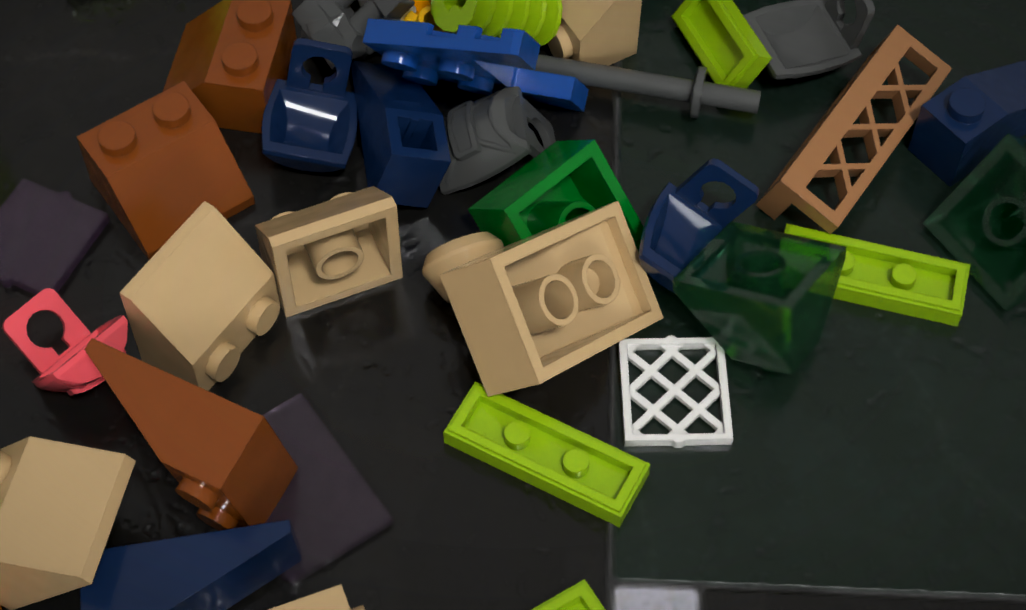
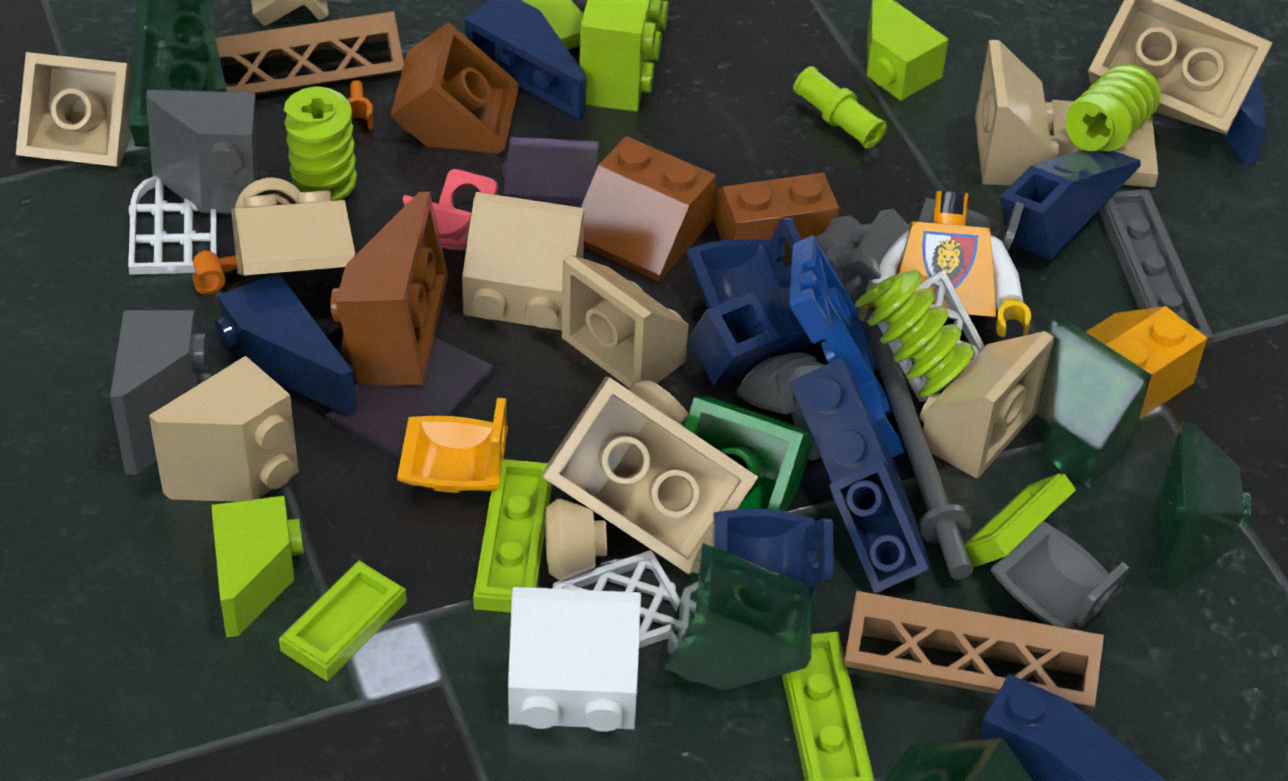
camera: 65 degrees right, 10 degrees down
none -> light orange piece [397,398,508,493]
none -> white slope [508,587,641,731]
none -> tan cone [545,499,607,581]
none -> dark blue slope [790,358,931,594]

